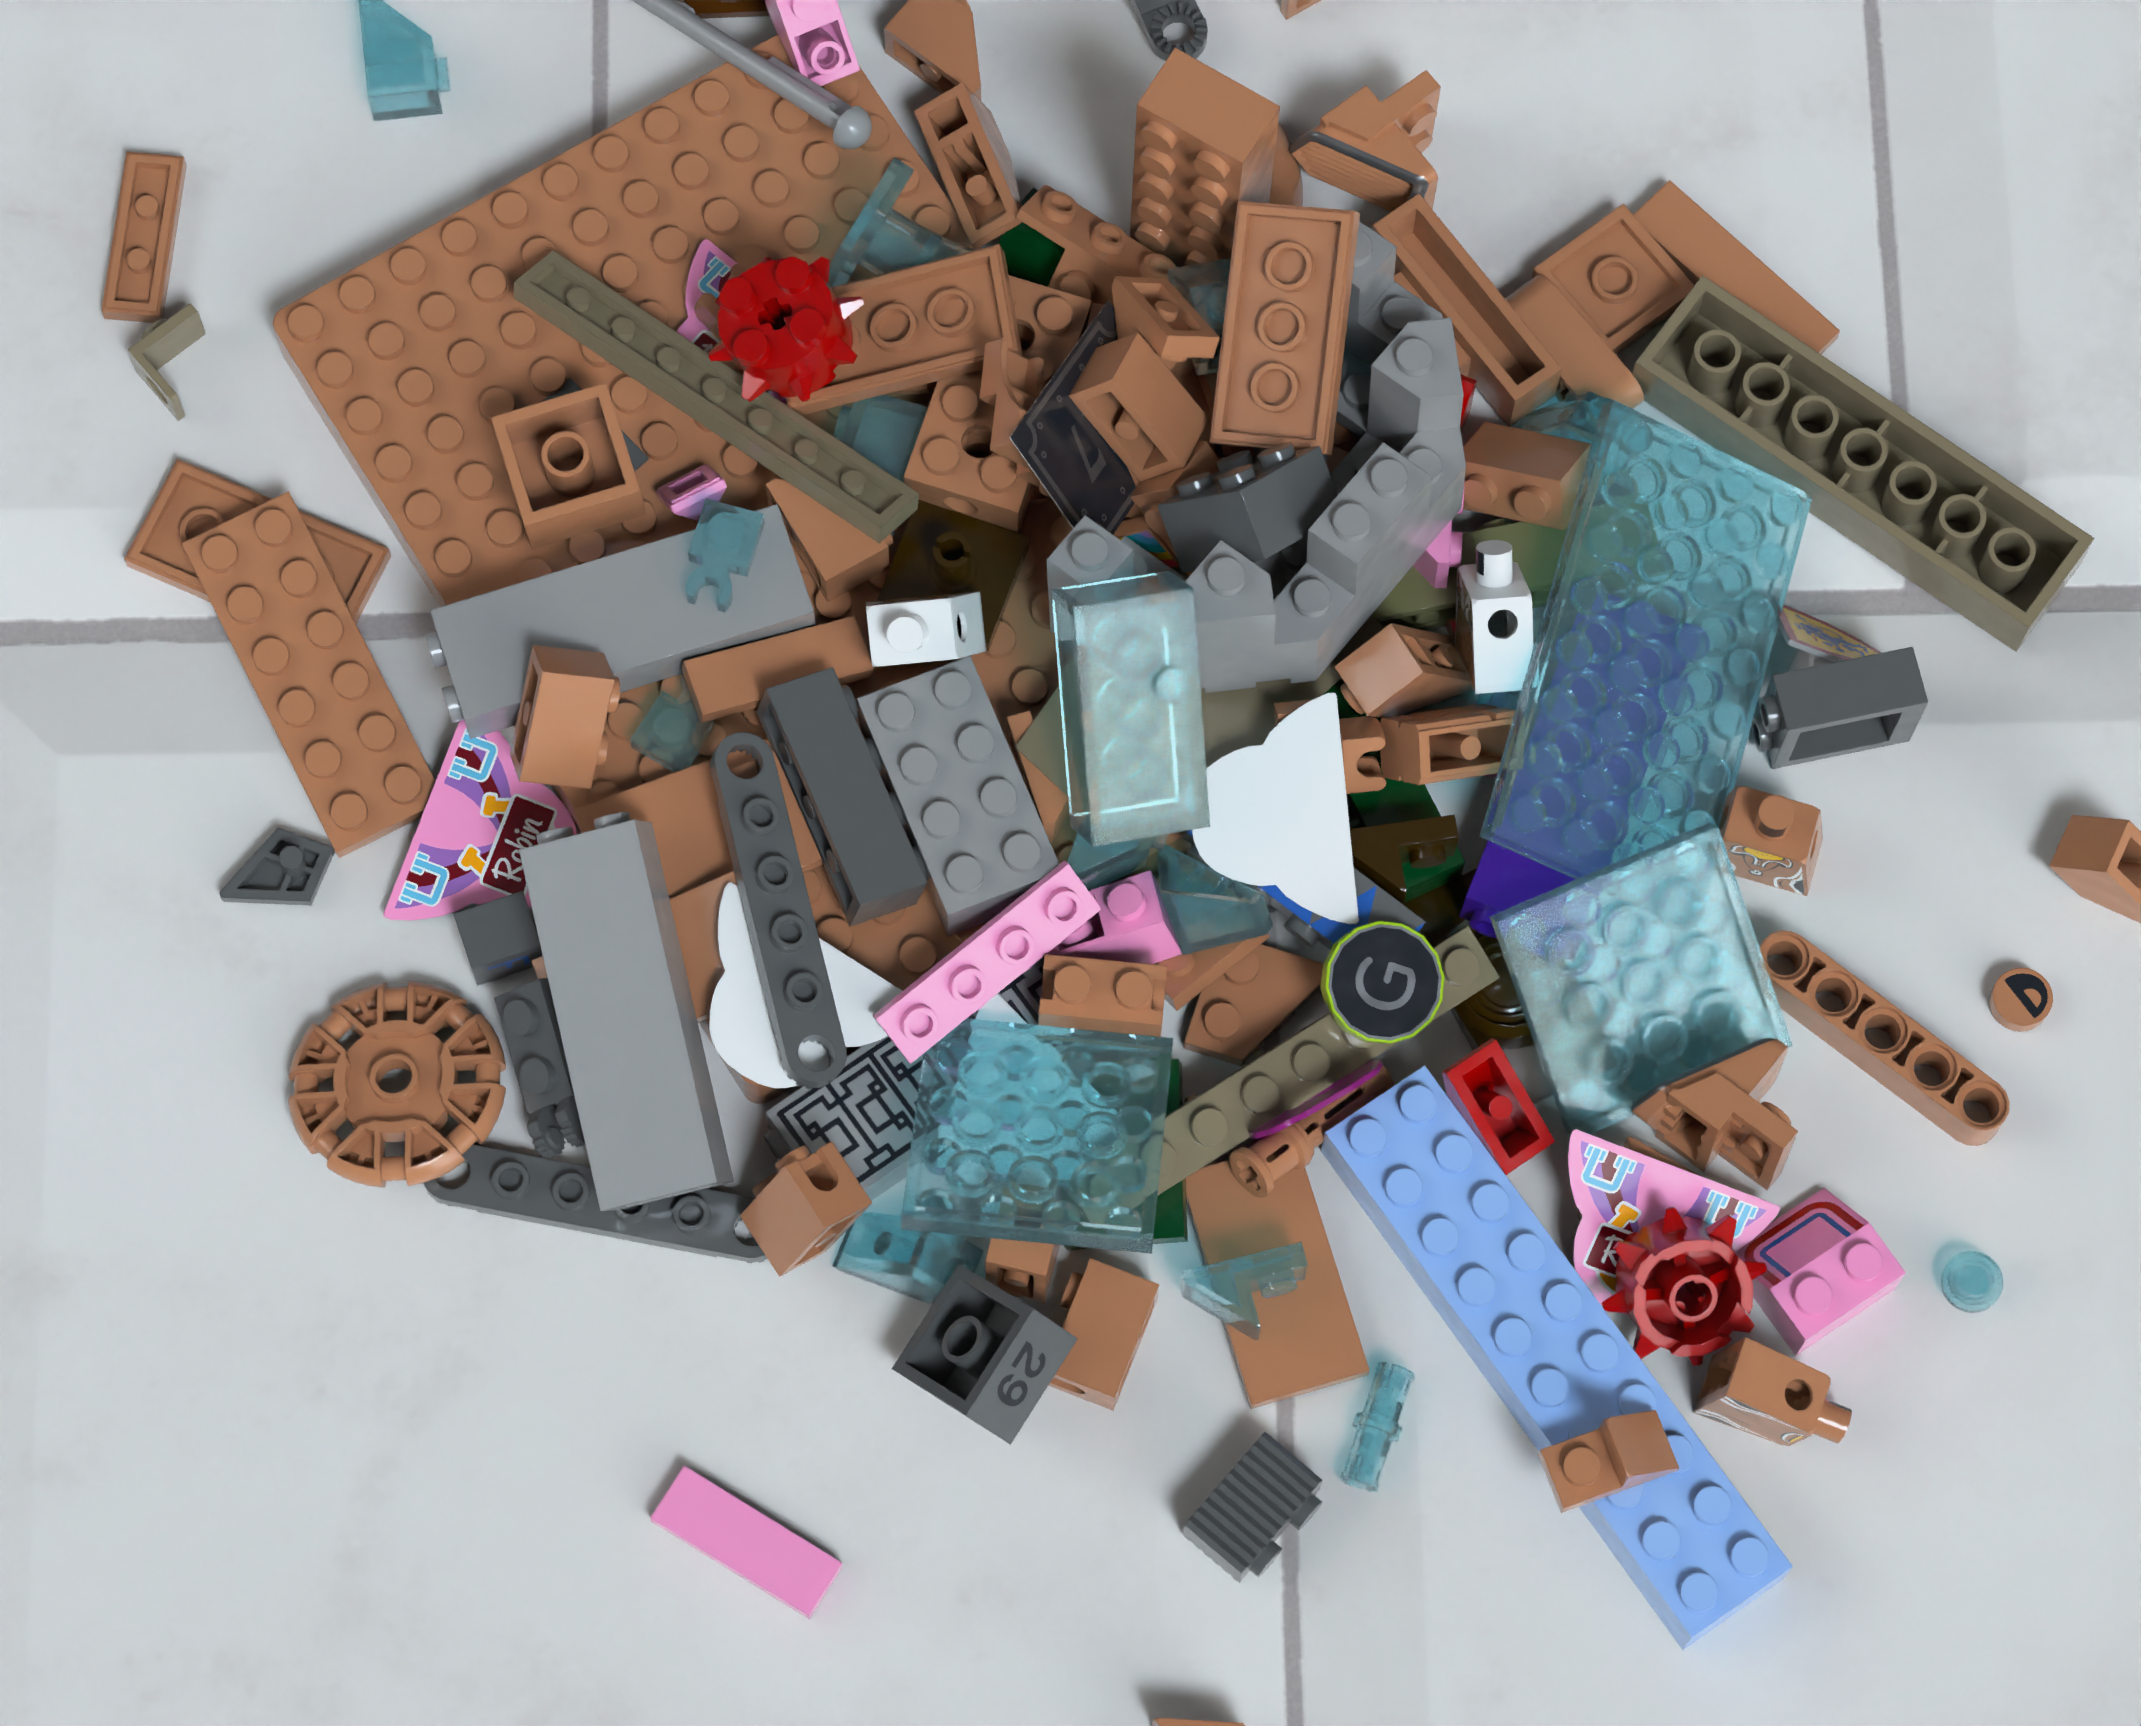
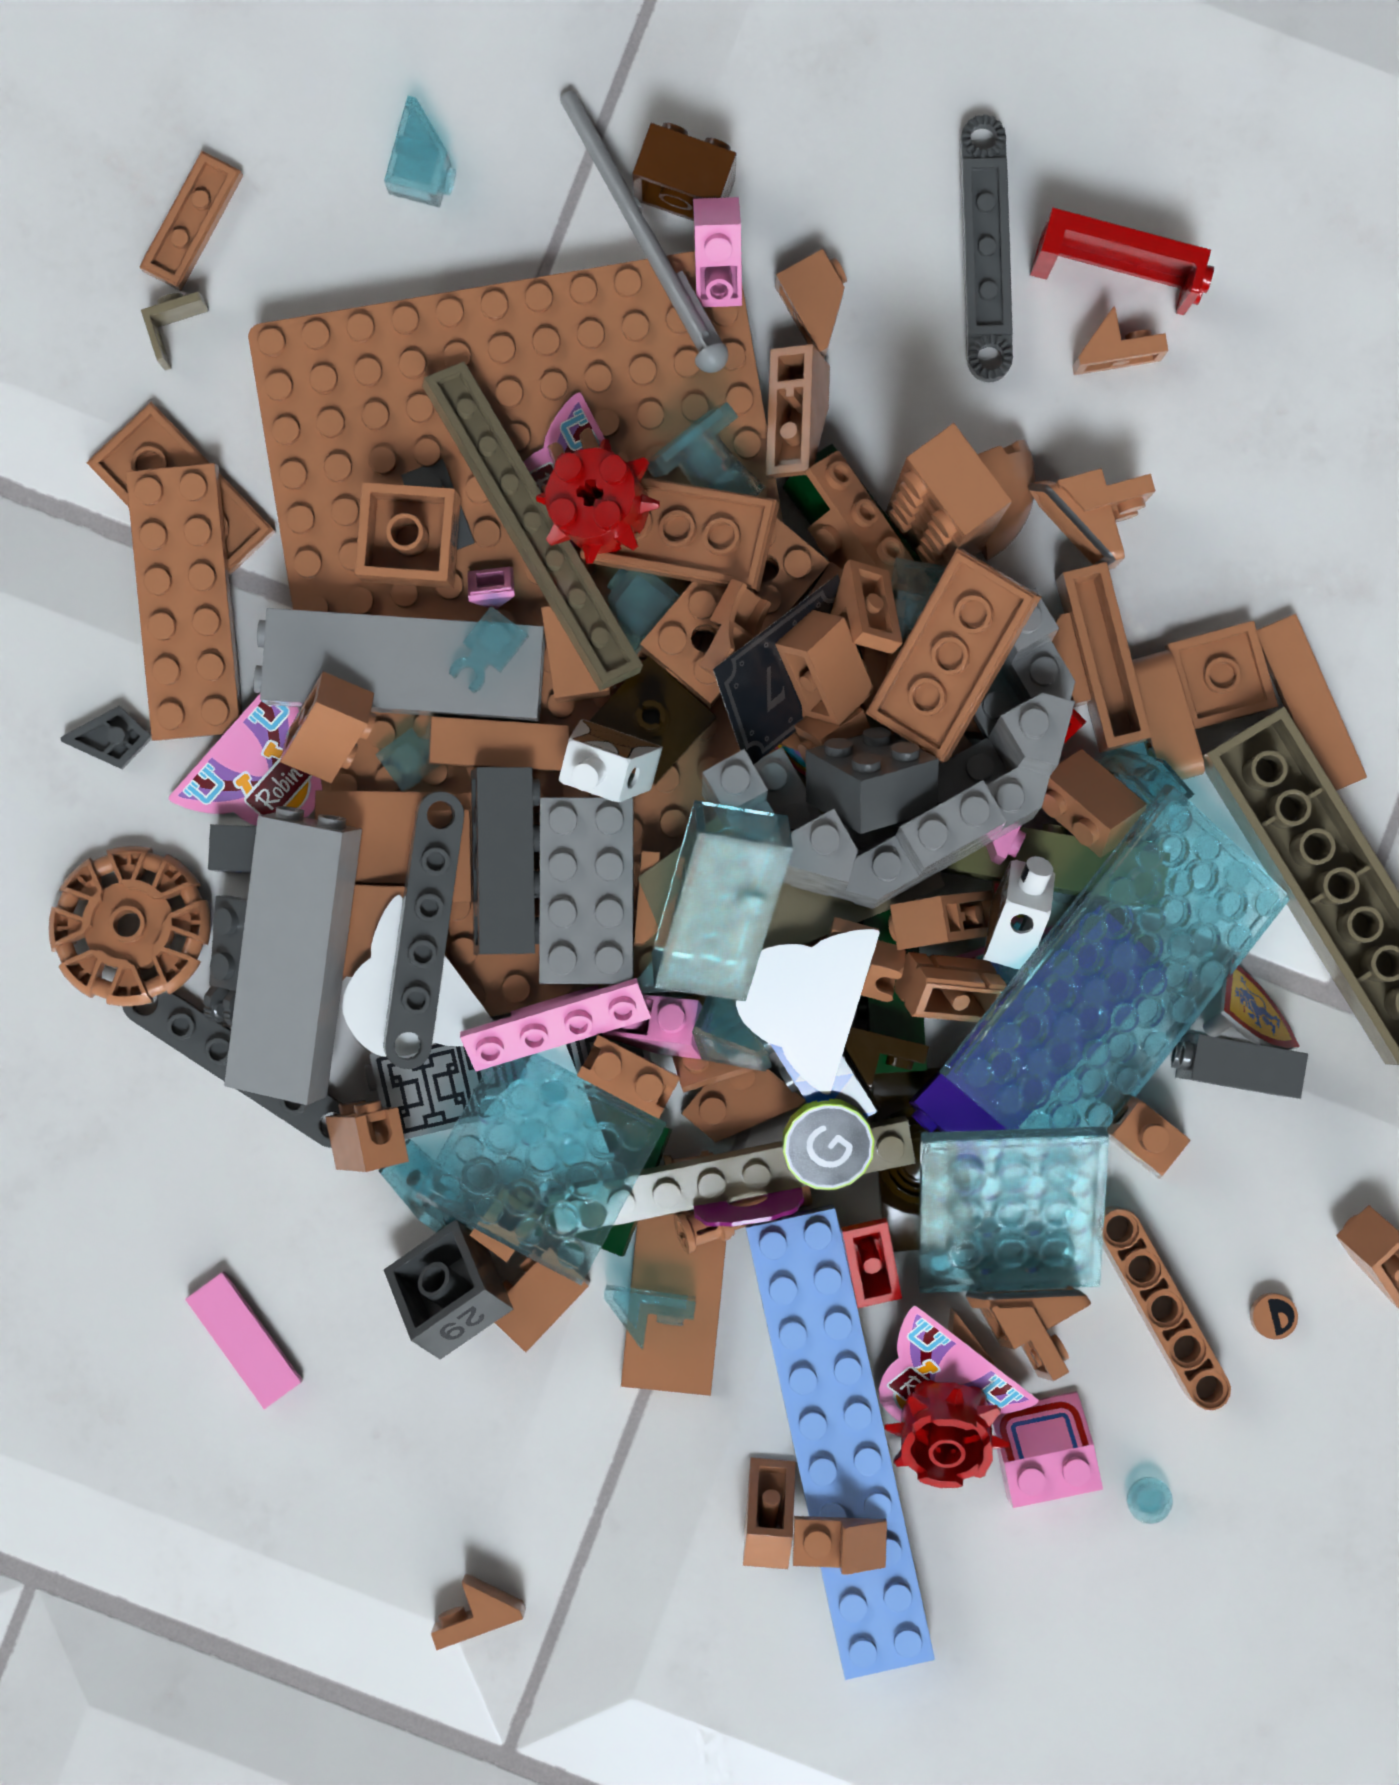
camera: 20 degrees right, 15 degrees up
dark grey brick [1183,1432,1323,1583] -> none
clear light blue pin [1339,1362,1415,1492] -> none
nougat torso [1693,1337,1852,1446] -> none
none -> nougat slope [743,1458,796,1569]

